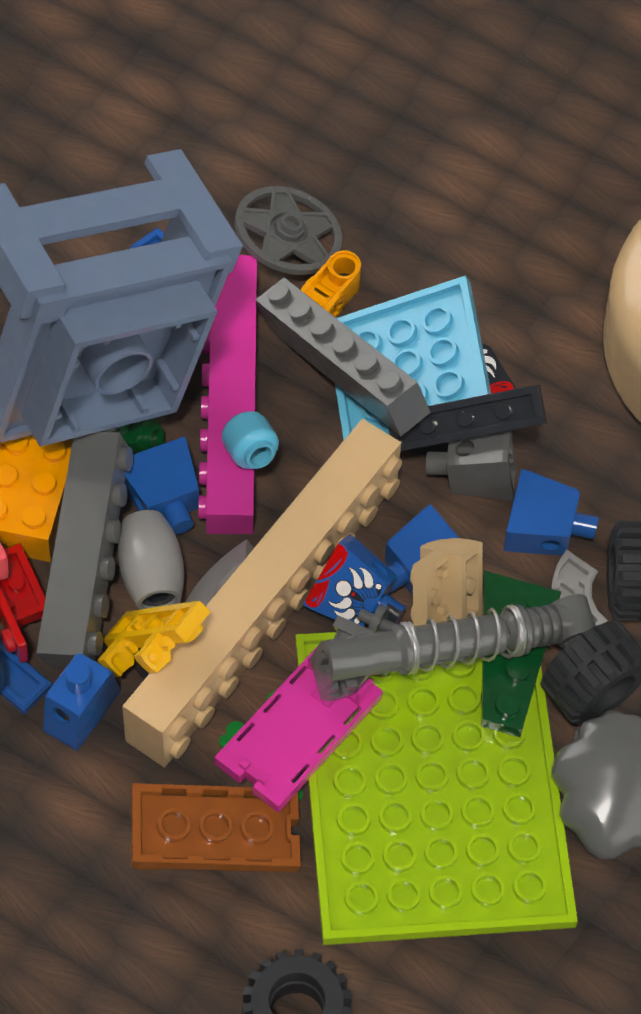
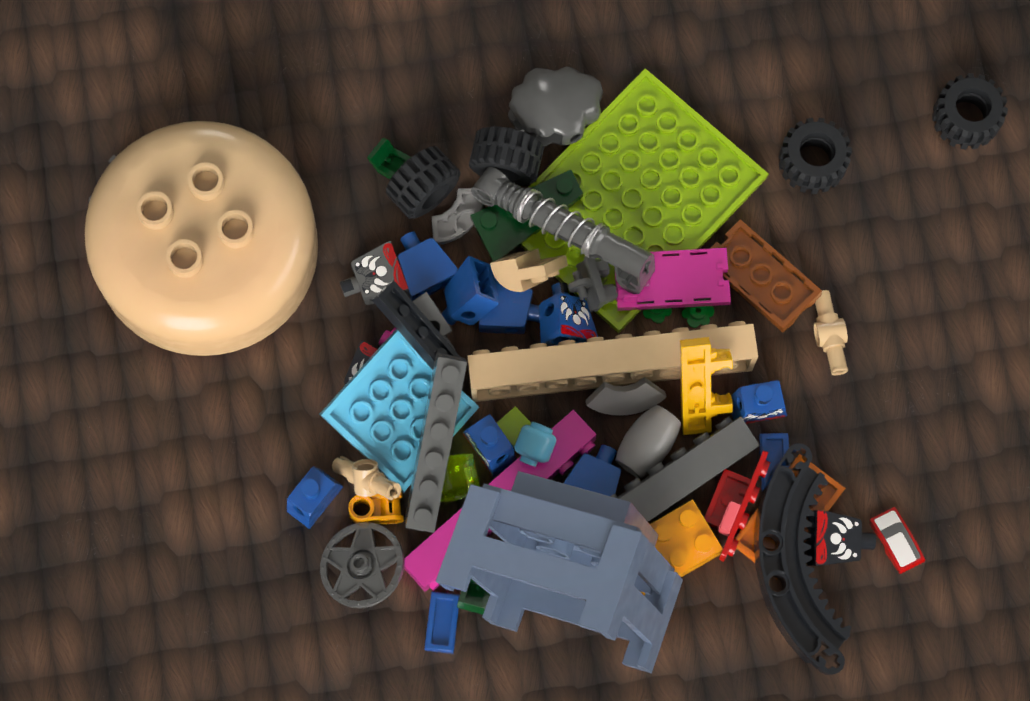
camera: 130 degrees left, 15 degrees up
none -> blue torso [287,466,343,529]
none -> tan pin [332,456,401,500]
none -> torso [339,241,410,305]
none -> clear neon green piece [440,454,480,502]
none -> blue torso [441,256,499,325]
none -> blue torso [463,414,516,477]
none -> lime tile [497,406,531,447]
none -> tan pin [814,290,848,375]

